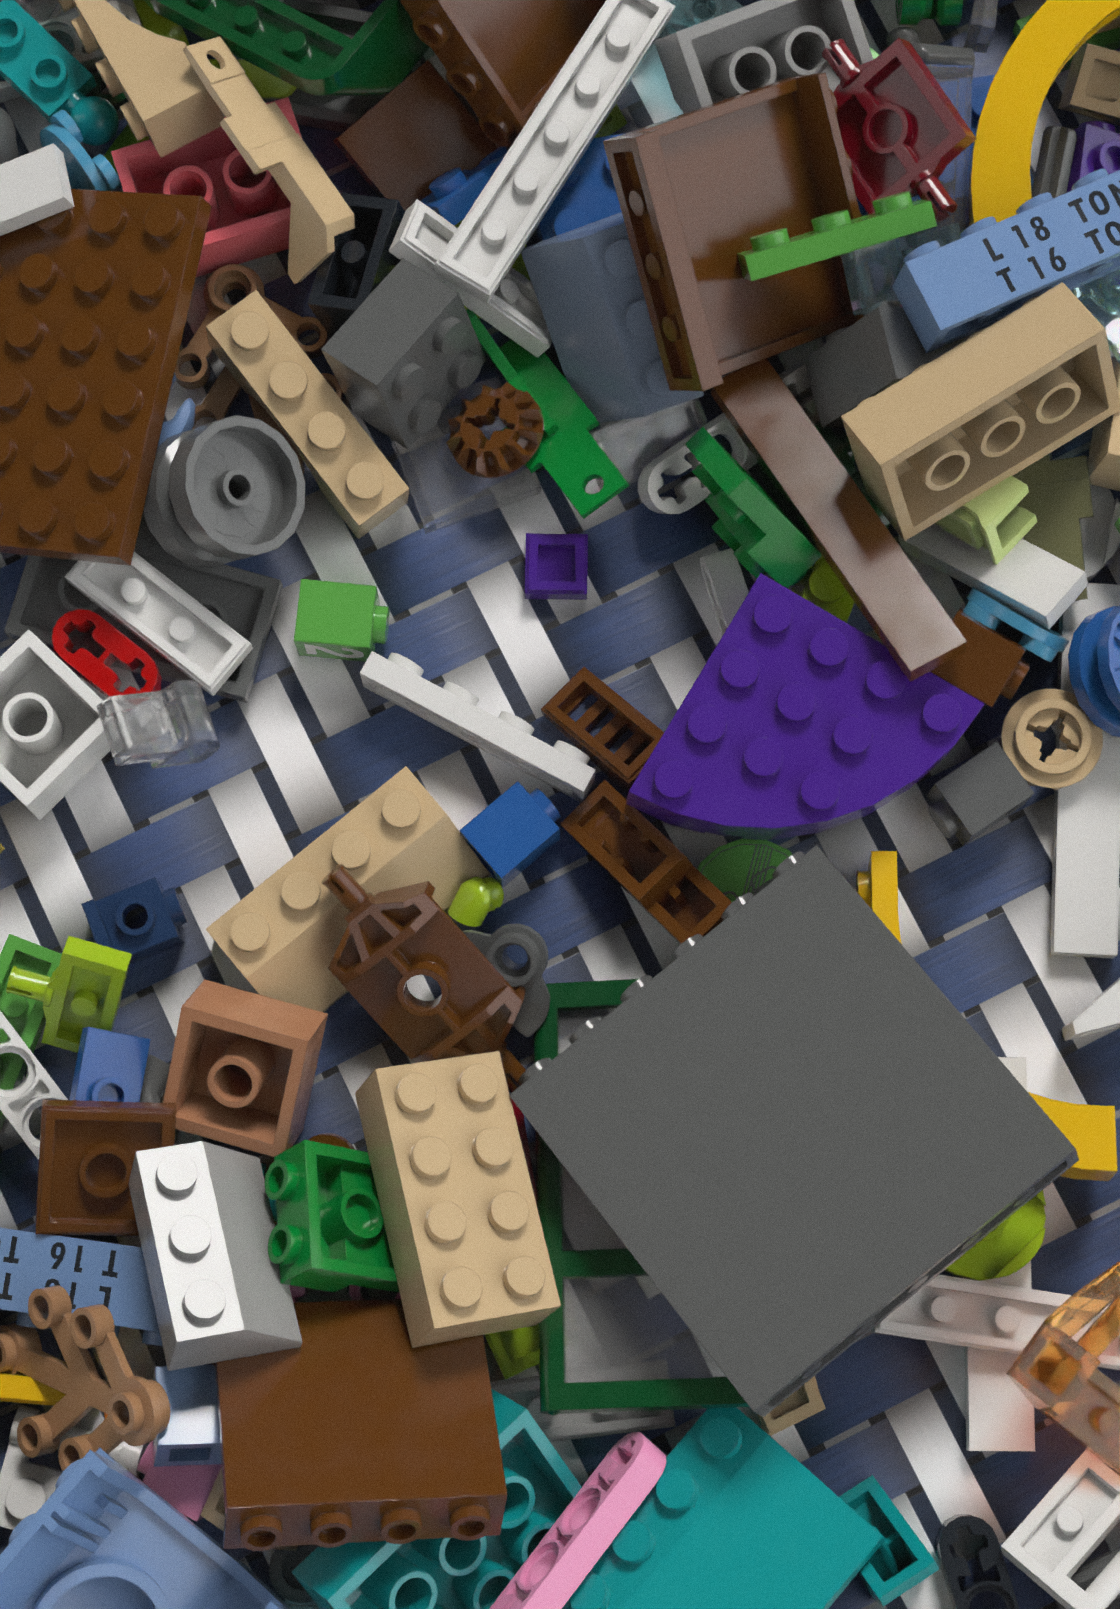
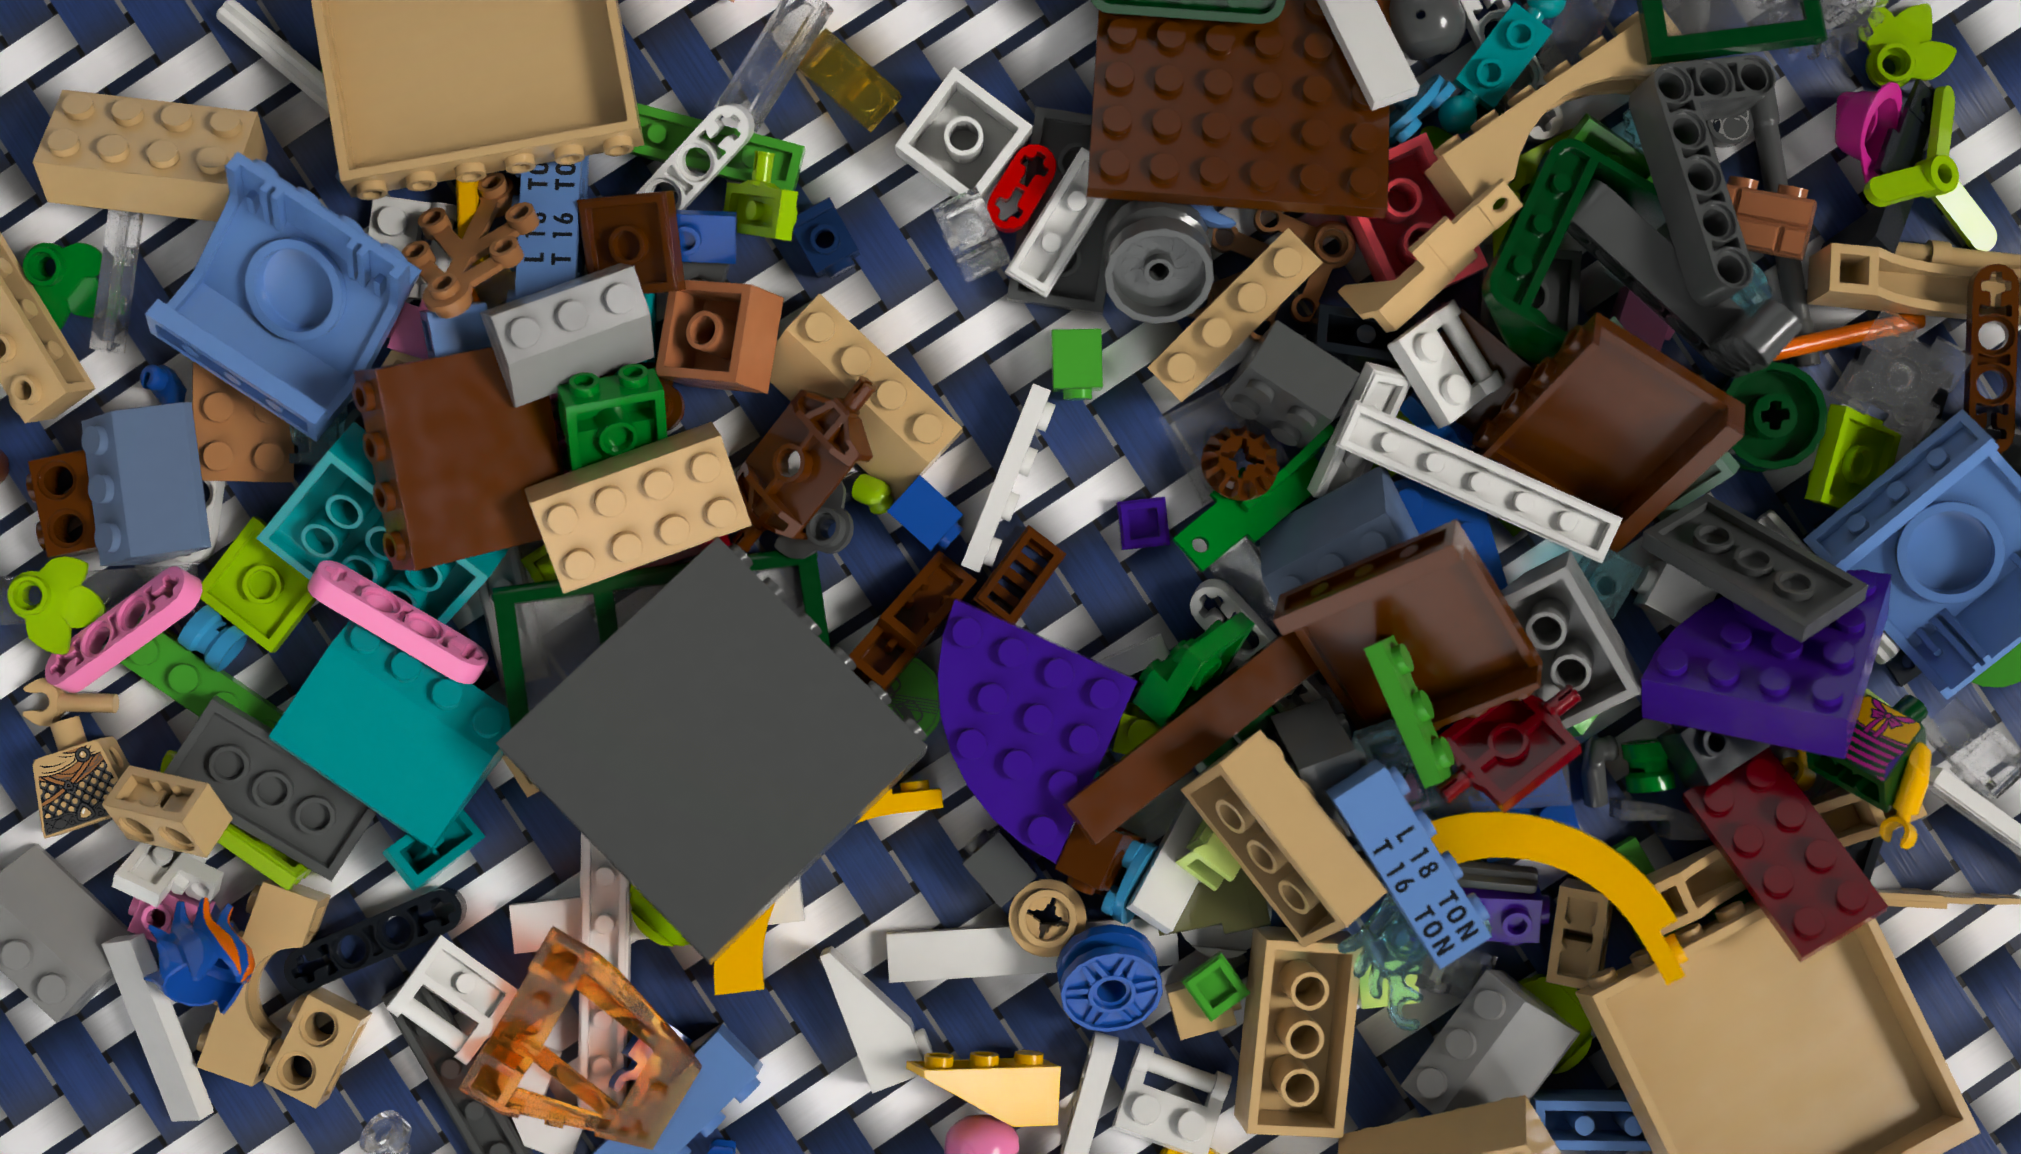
camera: 85 degrees right, 10 degrees up
none -> white plate [1387,299,1505,429]

